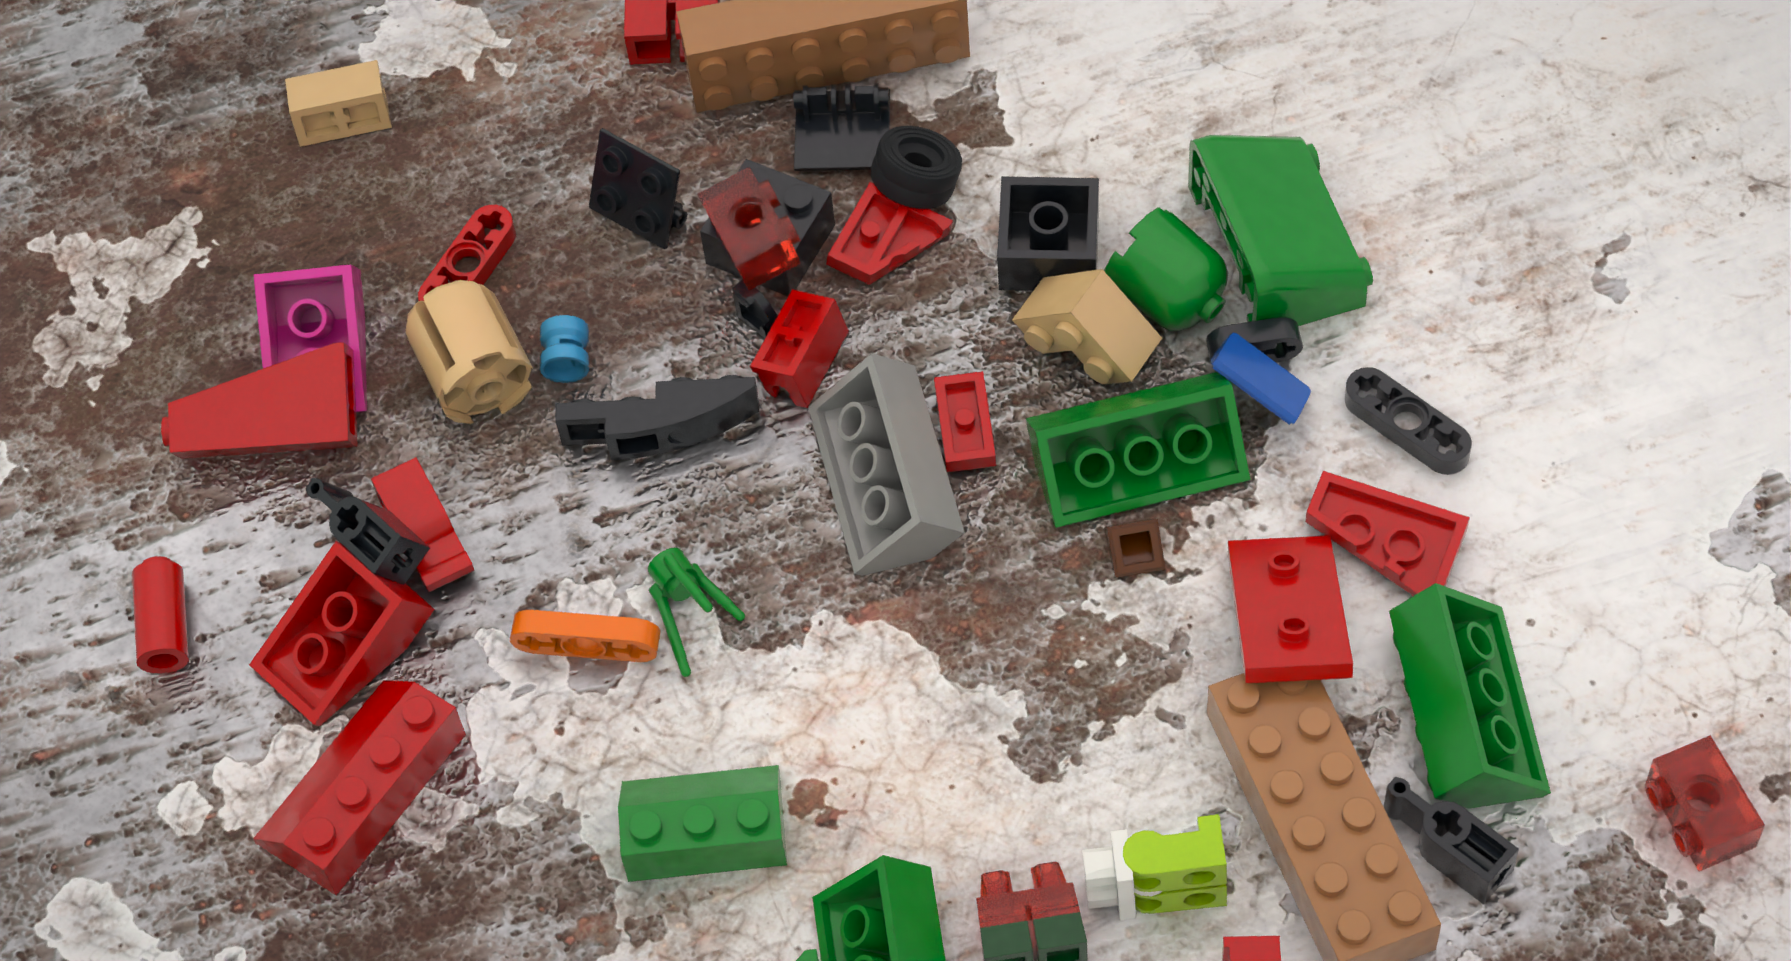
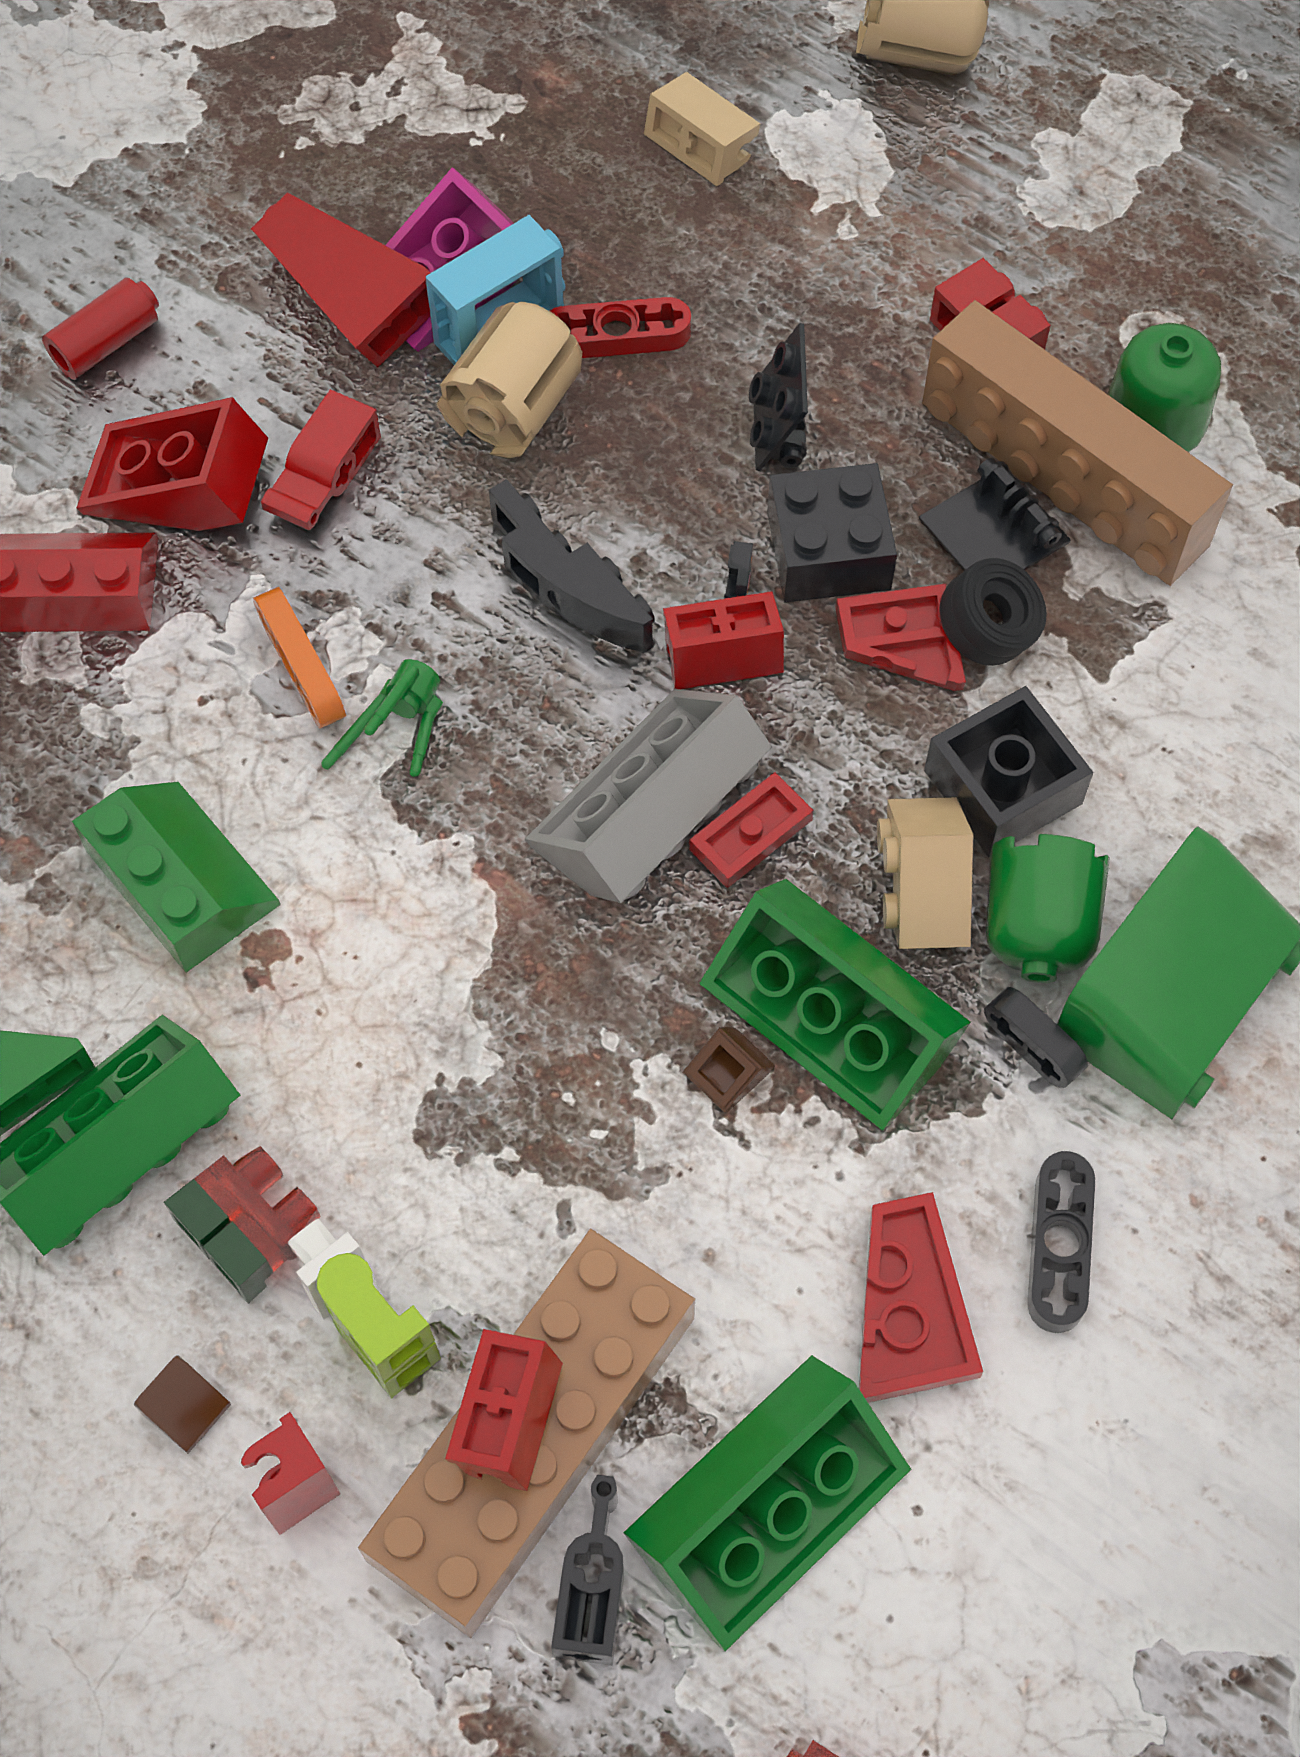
camera: 50 degrees right, 5 degrees up
black piece [306,478,430,585] -> none
dark azure wheel [540,315,589,383] -> none
clear red brick [697,167,801,290] -> none
blue slope [1211,332,1311,425] -> none
red plate [1228,535,1353,683] -> none
none -> medium azure window [425,215,565,365]
none -> red hinge [445,1329,563,1491]

